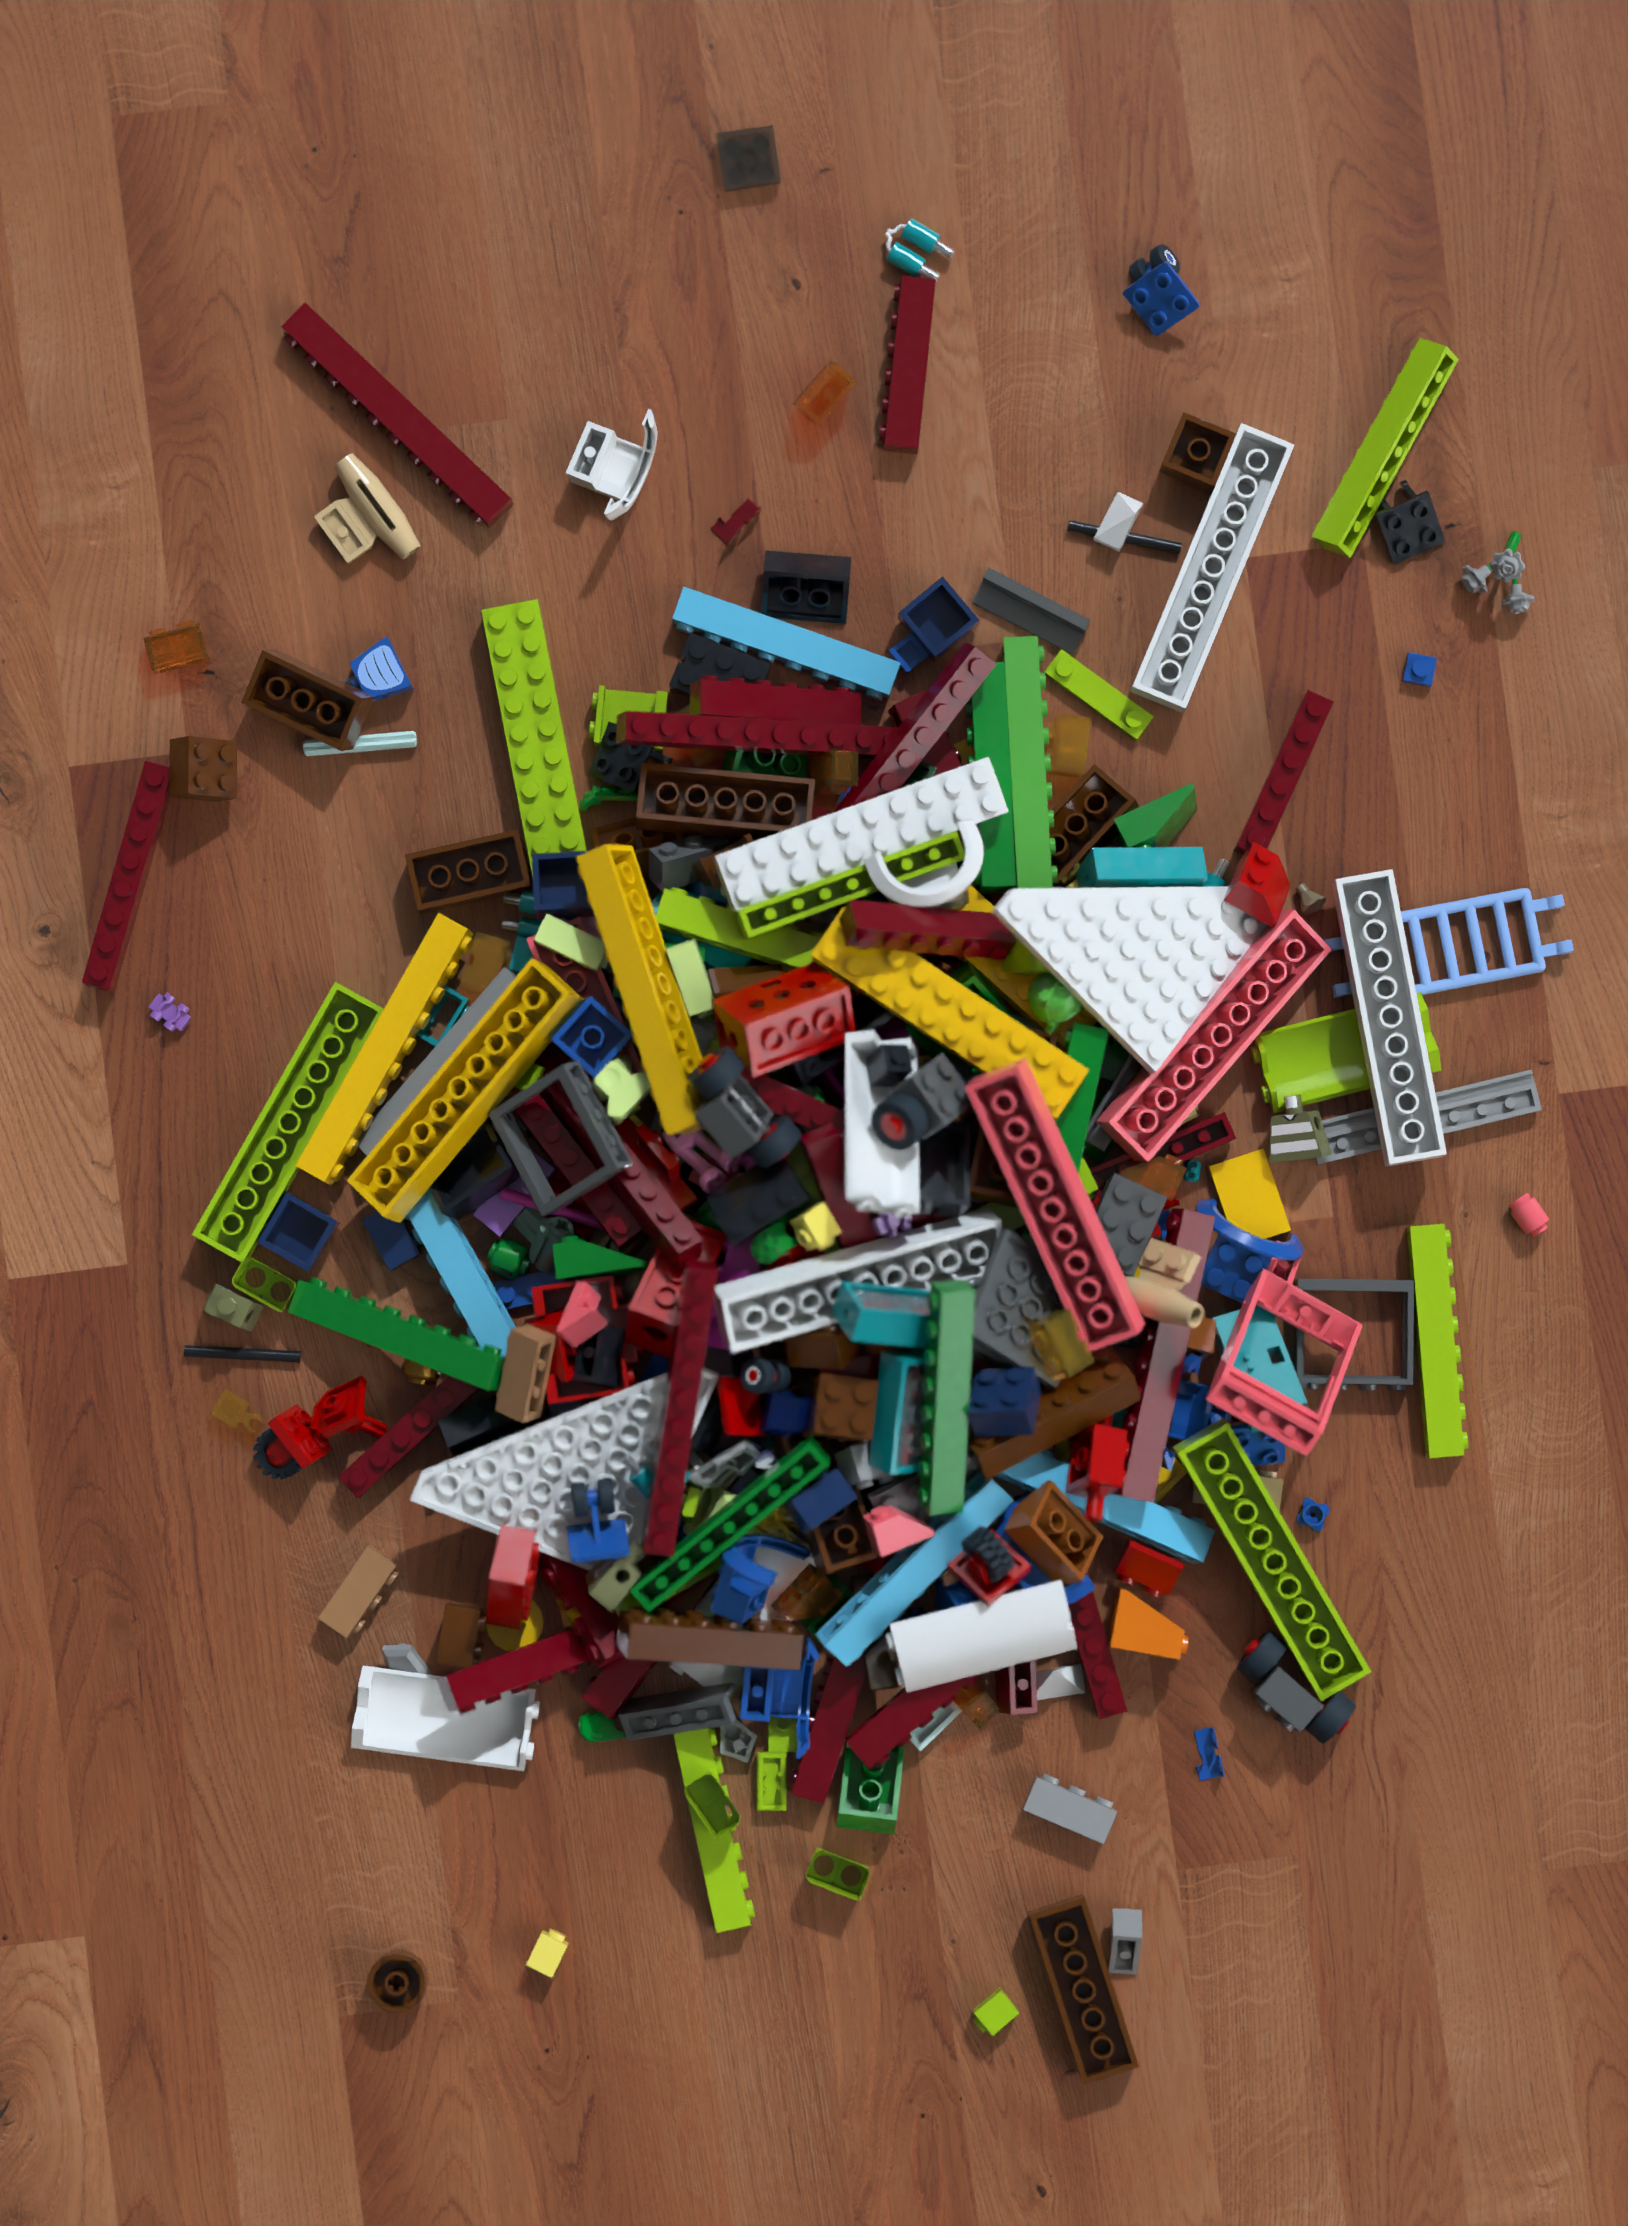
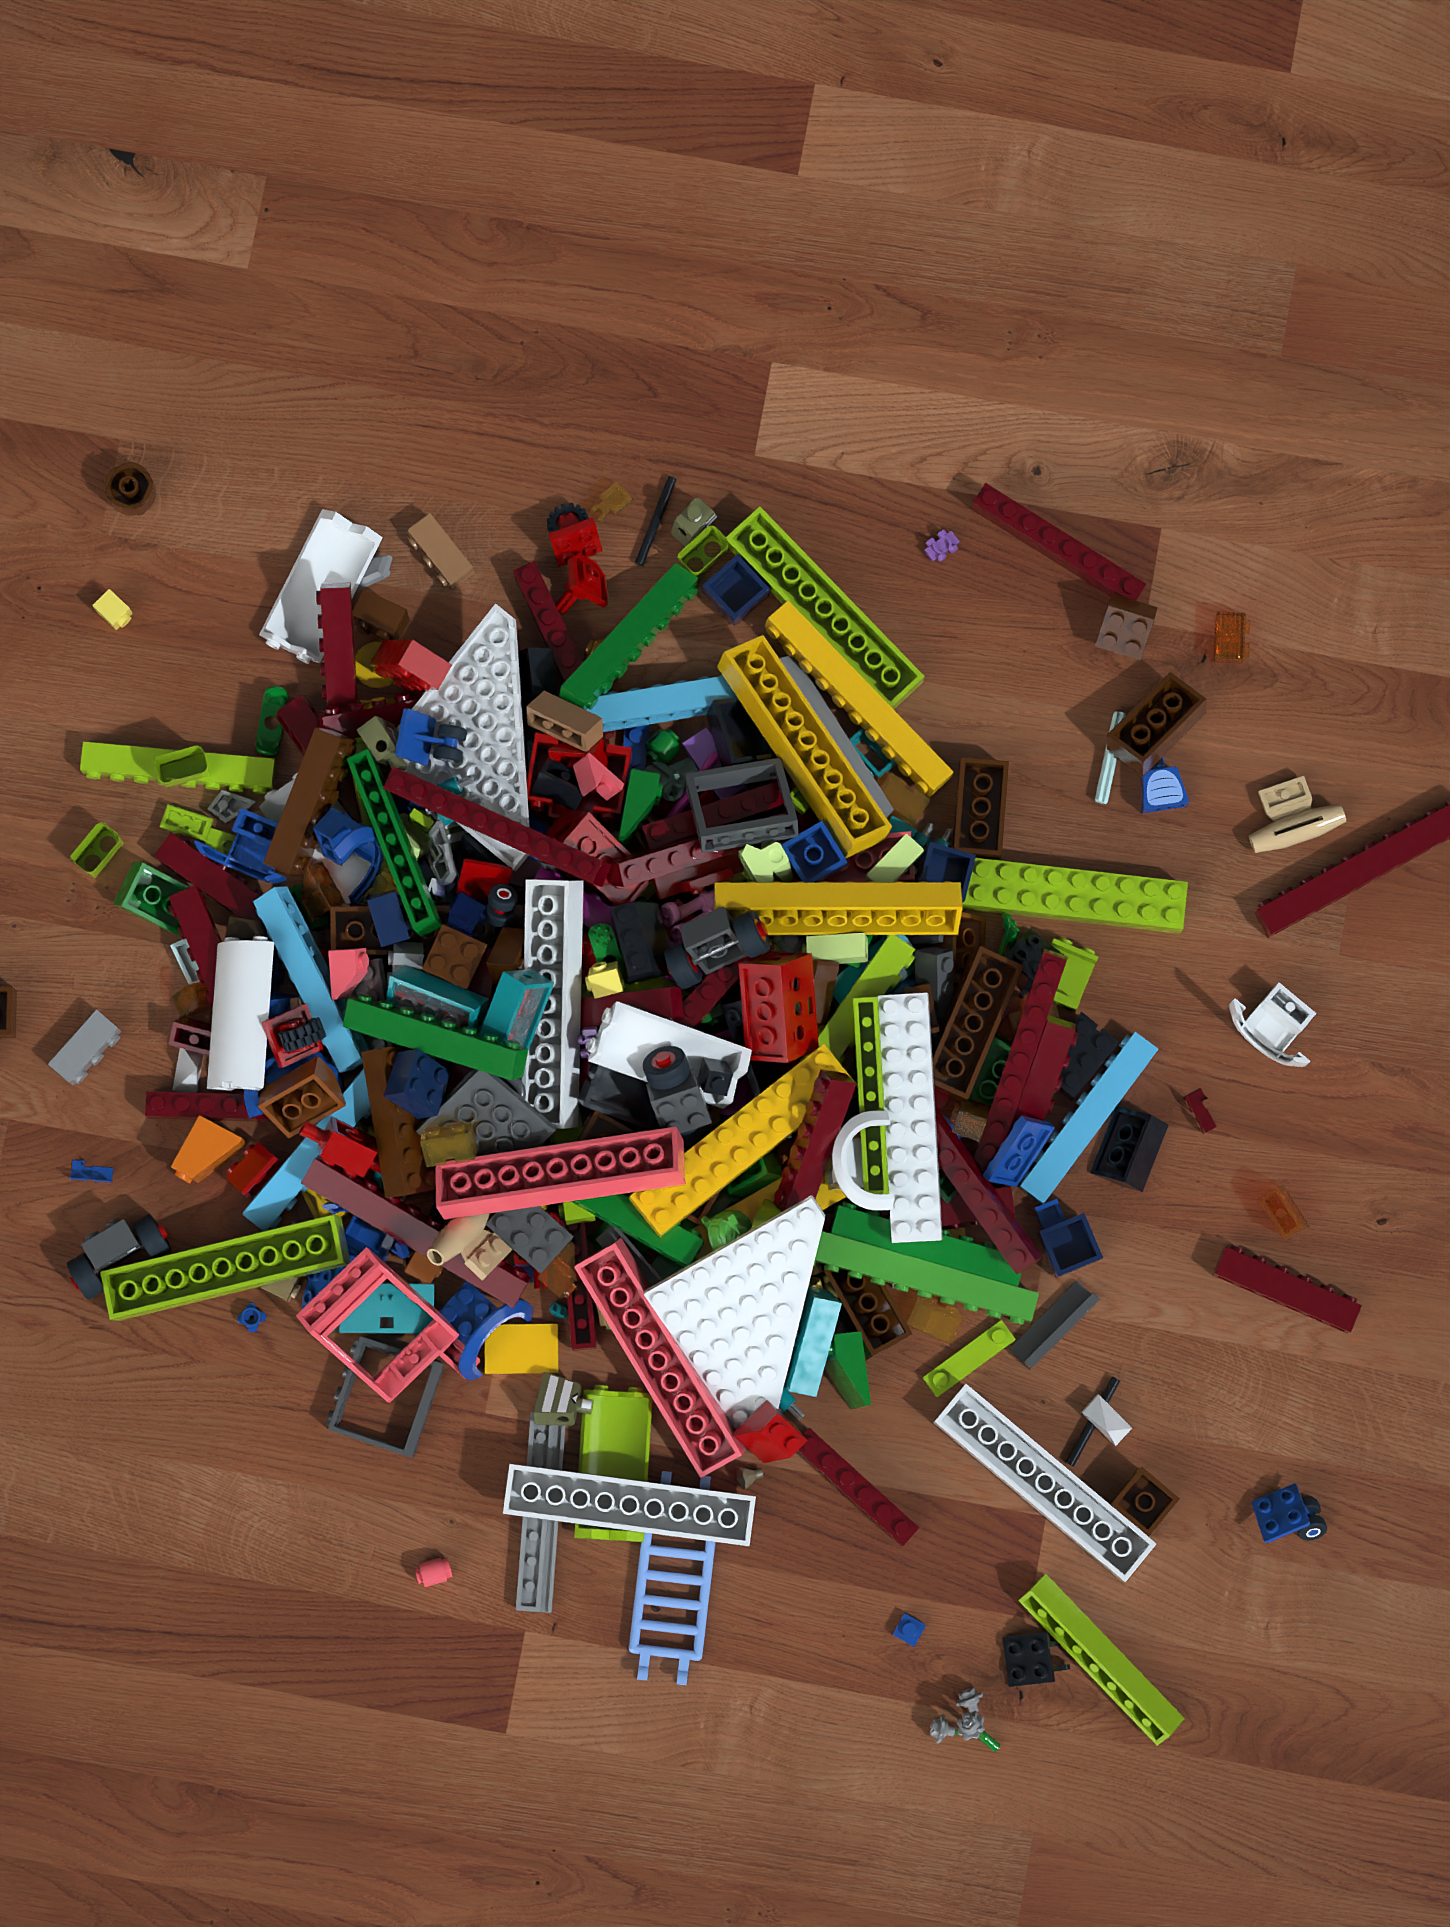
camera: 110 degrees right, 5 degrees down
dark blue brick [362,1211,423,1271] -> none
dark grey panel [619,1682,736,1741] -> none
teal piece [885,218,954,281] -> none
lime brick [1406,1224,1468,1458] -> none
none -> blue plate [983,1116,1055,1187]

